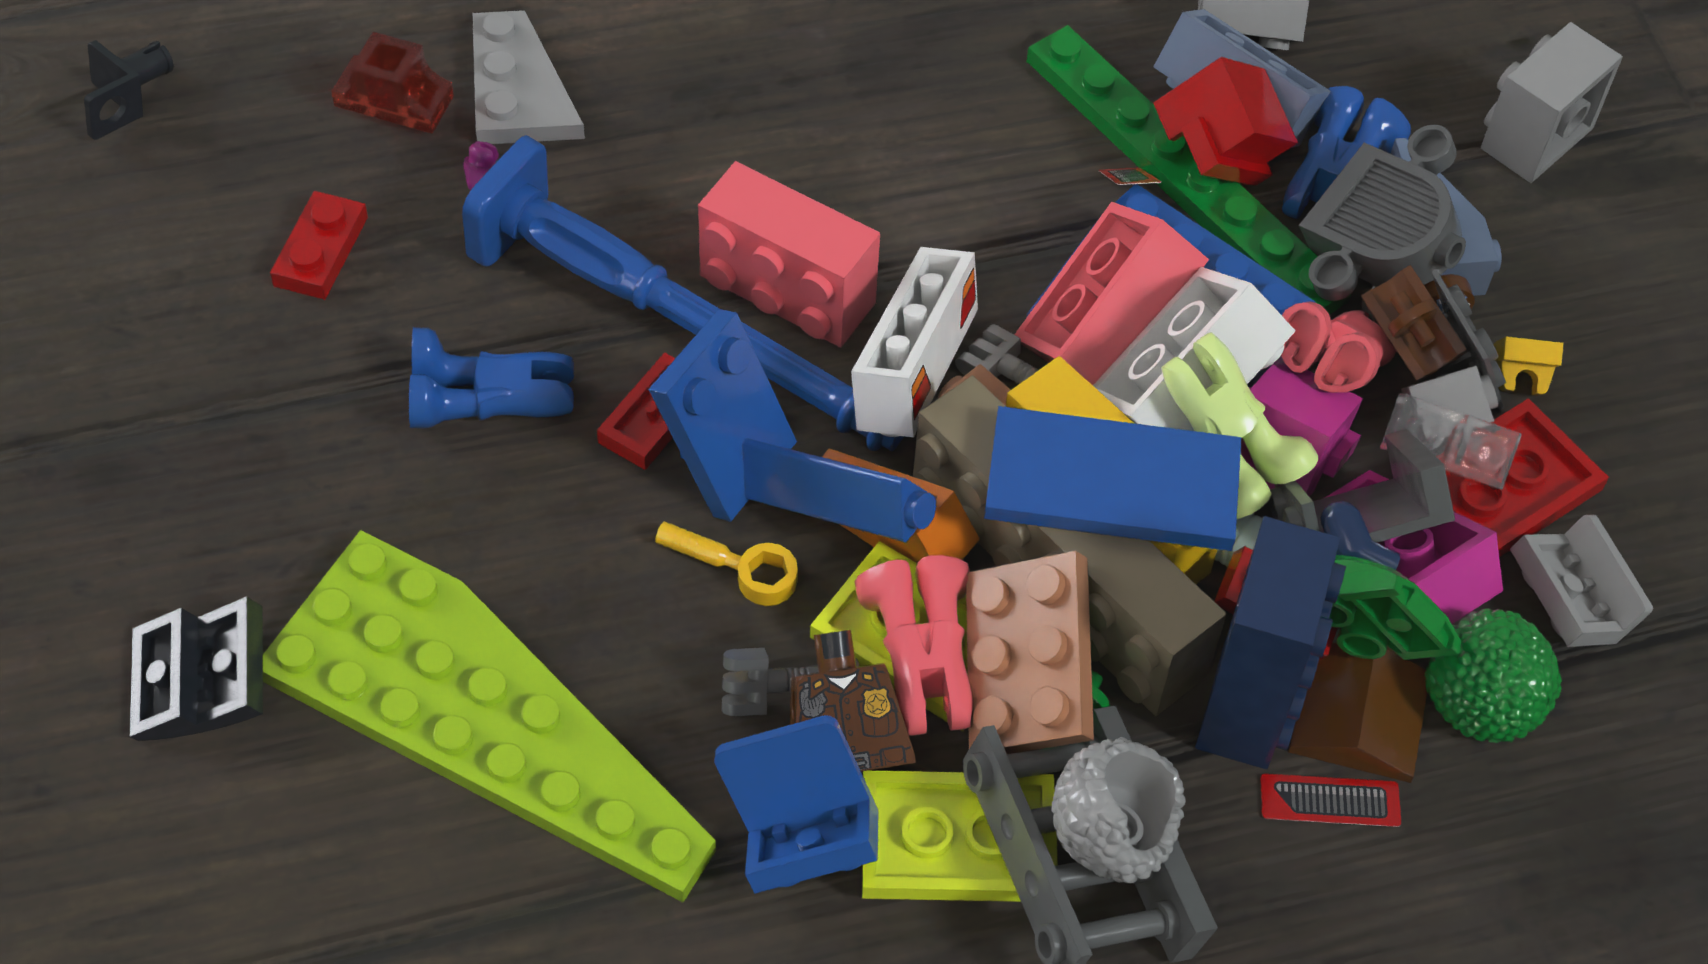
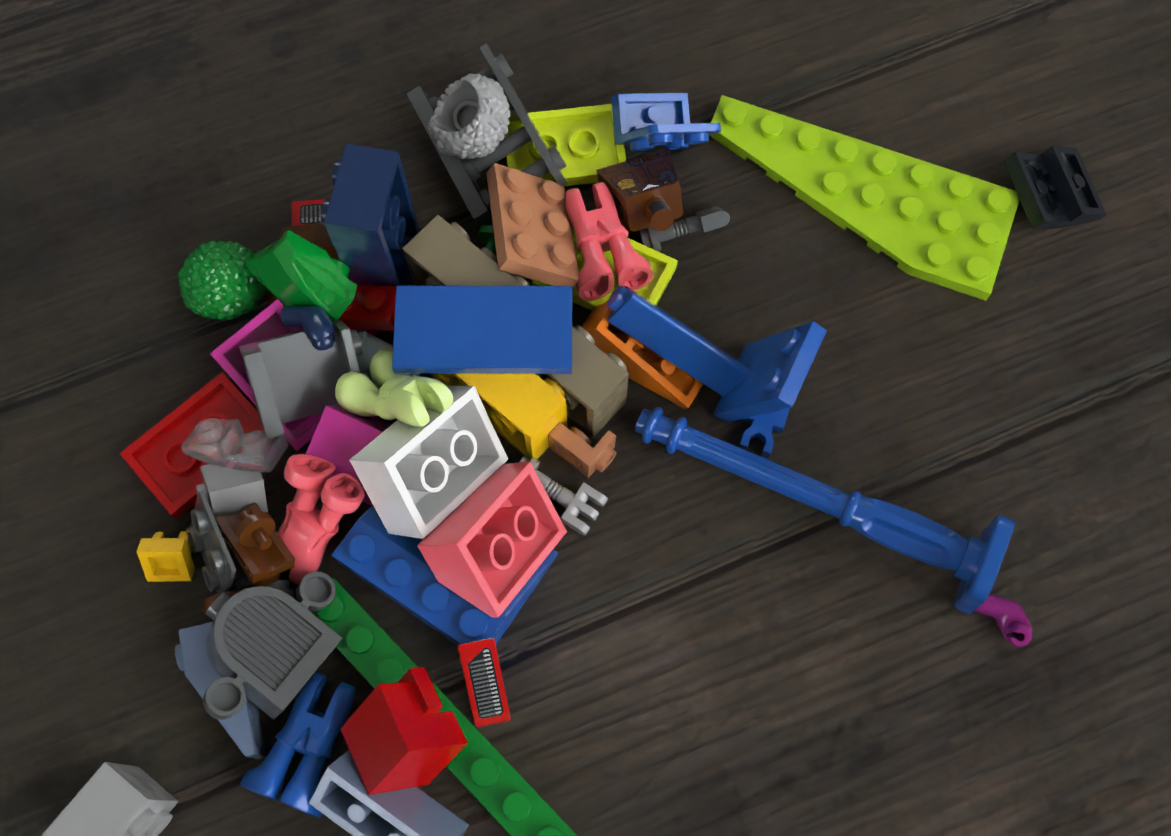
camera: 175 degrees right, 15 degrees up
red plate [270,191,368,300] -> none
clear red brick [331,32,454,134] -> none
blue piece [409,327,574,428] -> none
light grey wing [473,10,585,144] -> none
red plate [597,352,675,470] -> none
yellow piece [655,521,798,606] -> none
coral brick [698,161,880,348] -> none
white brick [851,247,978,437] -> none
light grey bracket [1510,515,1653,647] -> none

